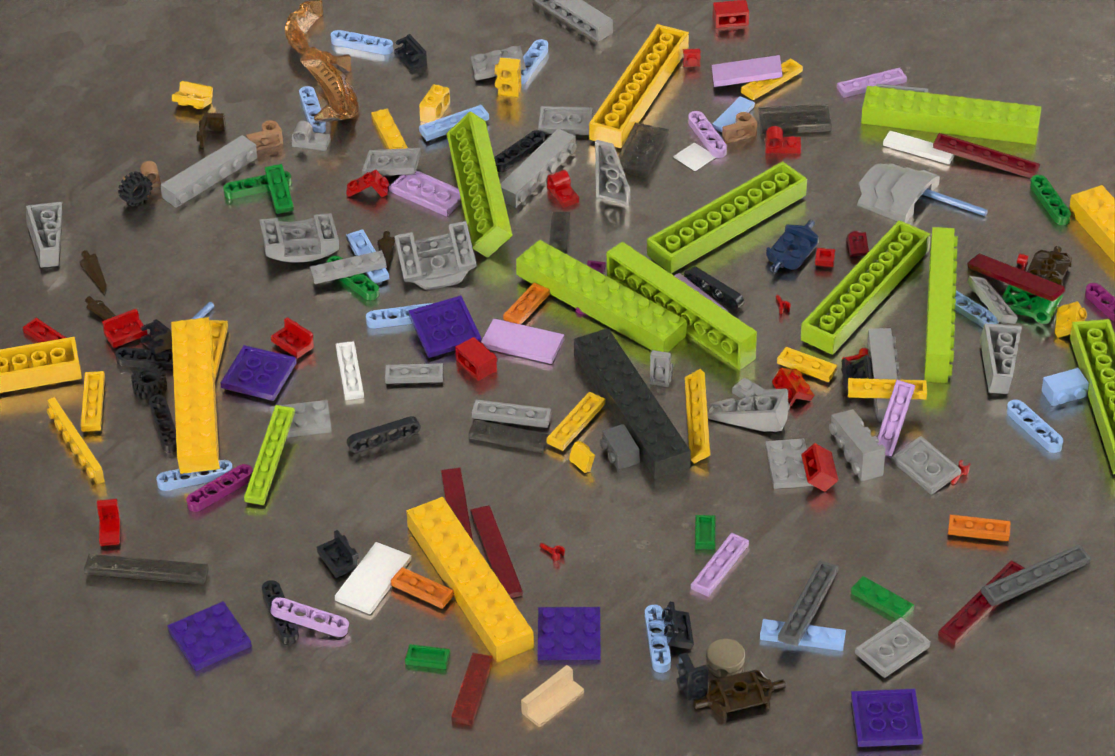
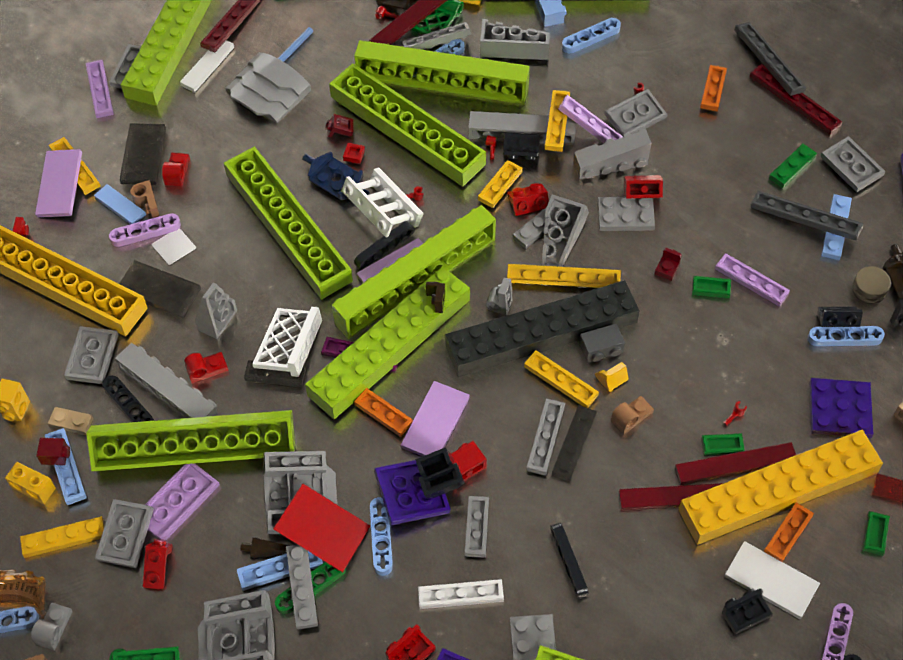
camera: 85 degrees left, 15 degrees up
none -> dark red brick [36,438,70,465]
none -> tan plate [48,407,94,435]
none -> white fence [253,307,322,377]
none -> red sticker [274,484,370,573]
none -> white fence [342,168,424,237]
none -> black plate [415,447,465,499]
none -> dark brown bracket [426,282,446,313]
none -> medium nougat plate [611,396,654,434]
none -> dark red bracket [654,248,682,281]
none -> green tile [701,433,745,456]

